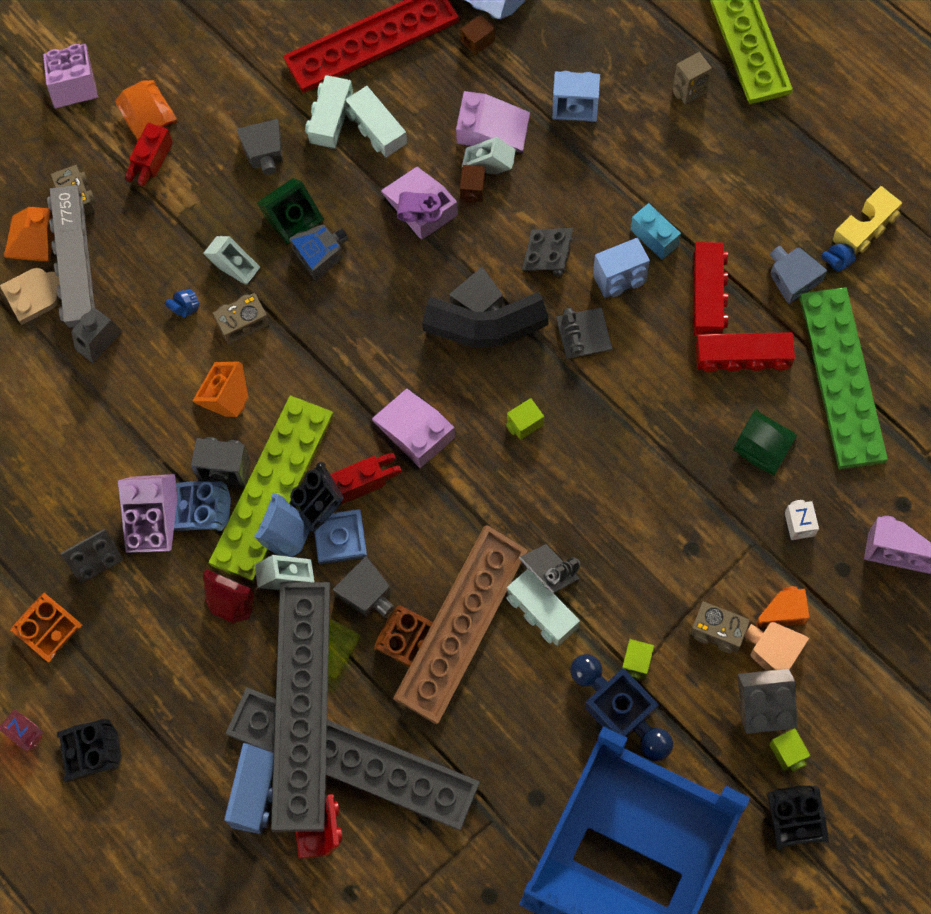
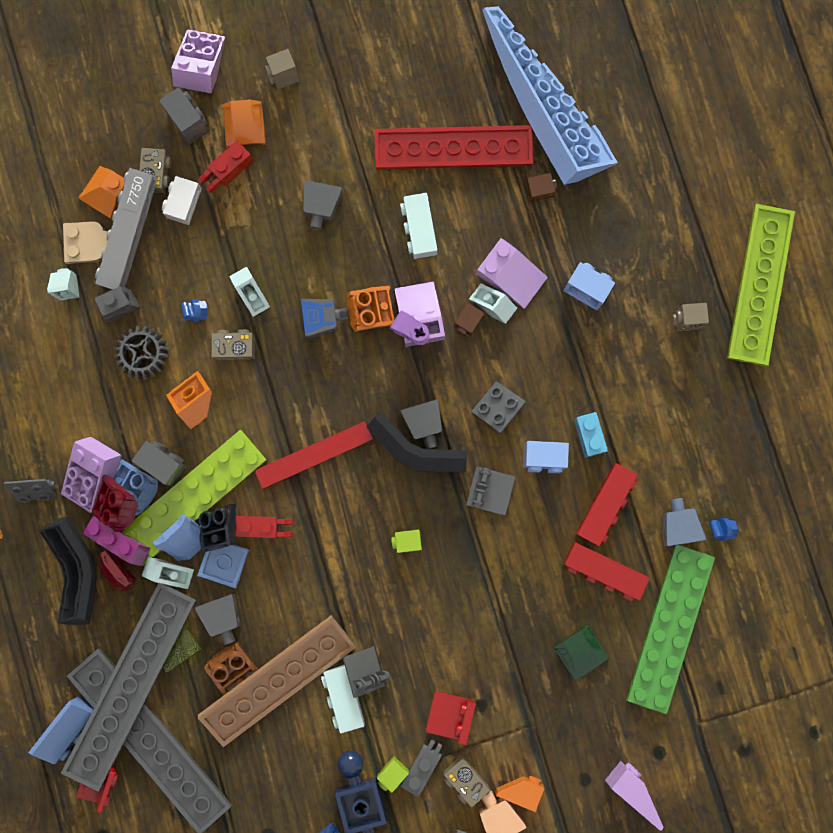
camera: 25 degrees right, 15 degrees up
dark green slope [256,178,324,244] -> none
light aqua brick [305,75,353,148] -> none
lavender slope [372,389,455,468] -> none
white brick [785,500,819,540] -> none
light yellow arch [832,186,902,255] -> none
none -> black piece [39,516,97,625]
none -> light aqua slope [47,269,80,301]
none -> magenta arch [83,516,151,566]
none -> dark red slope [92,475,139,532]
none -> dark grey gear [114,326,169,380]
none -> dark grey brick [159,87,208,145]
none -> white brick [162,176,202,225]
none -> red tile [254,421,373,489]
none -> dark tan brick [265,49,299,90]
none -> orange slope [347,286,394,332]
none -> dark grey hinge [401,739,442,797]
none -> red bracket [426,691,476,745]

